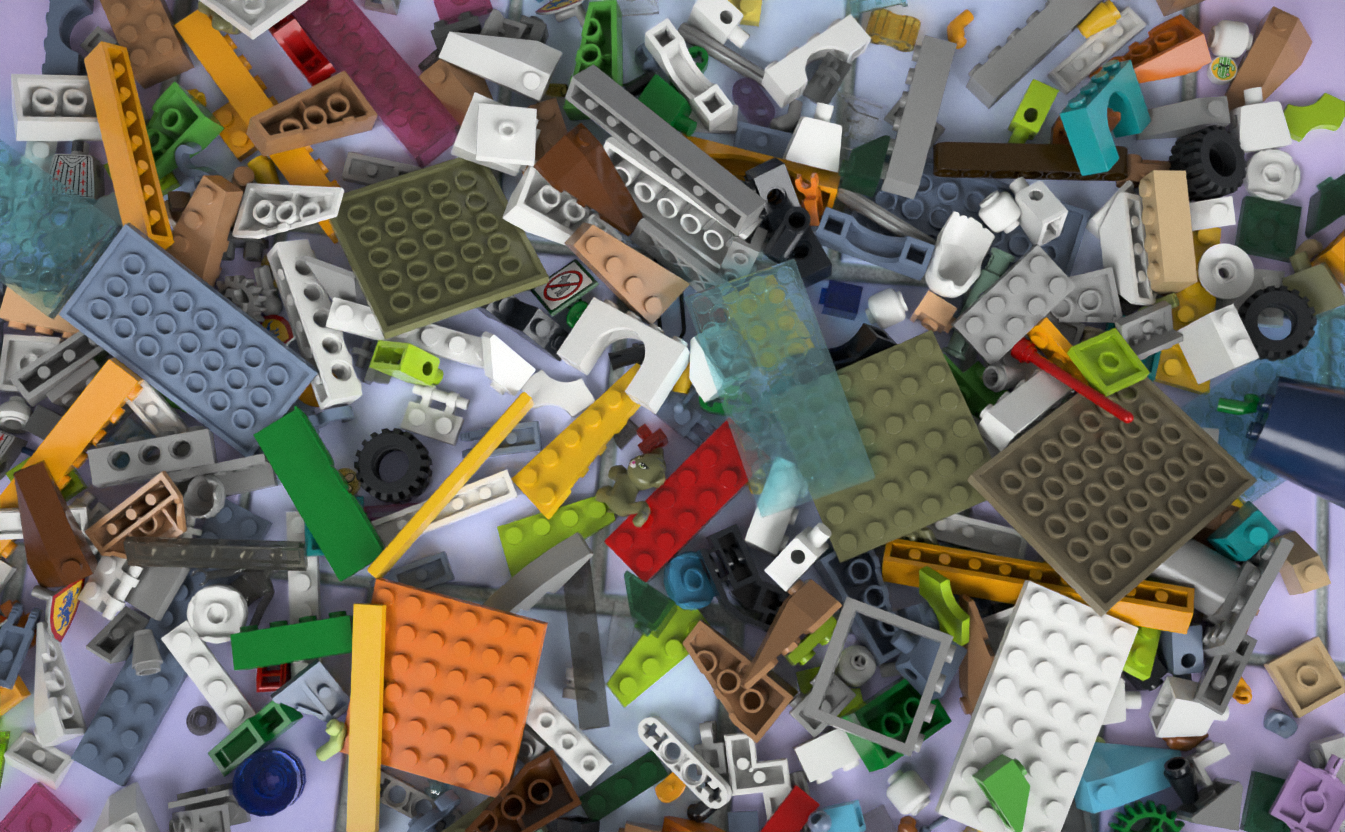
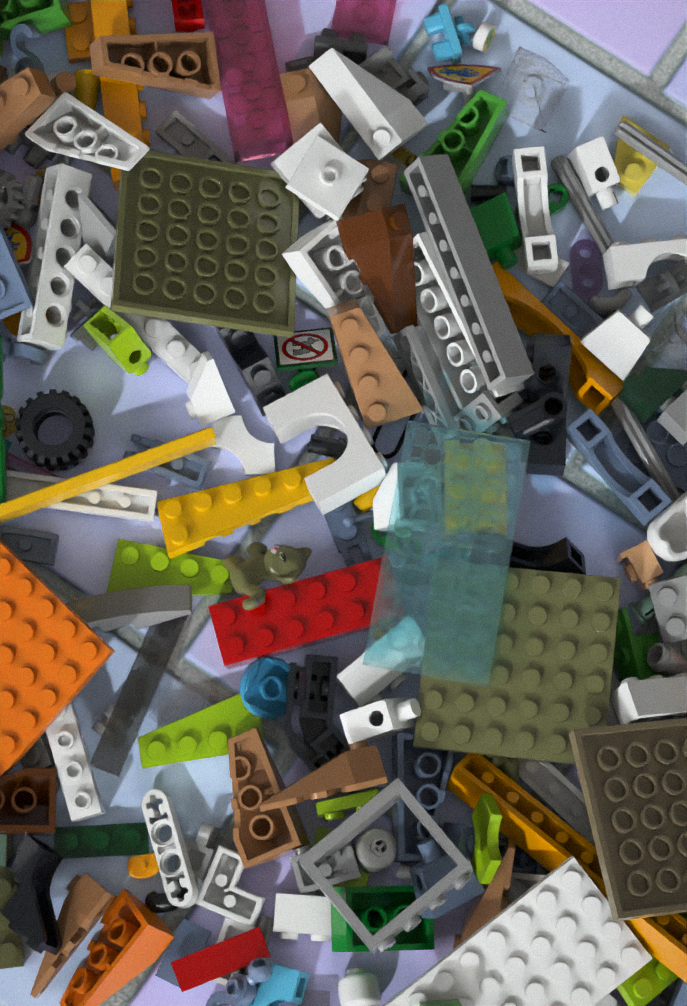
camera: 25 degrees right, 0 degrees up
white plate [400,384,470,446] -> none
clear smoke tile [613,419,641,451] -> none
clear green slope [624,570,678,639] -> none
clear red tile [636,423,669,455] -> none
orange plate [795,173,824,226] -> none
clear blue brick [818,280,863,321] -> none
white head [864,288,909,329] -> none

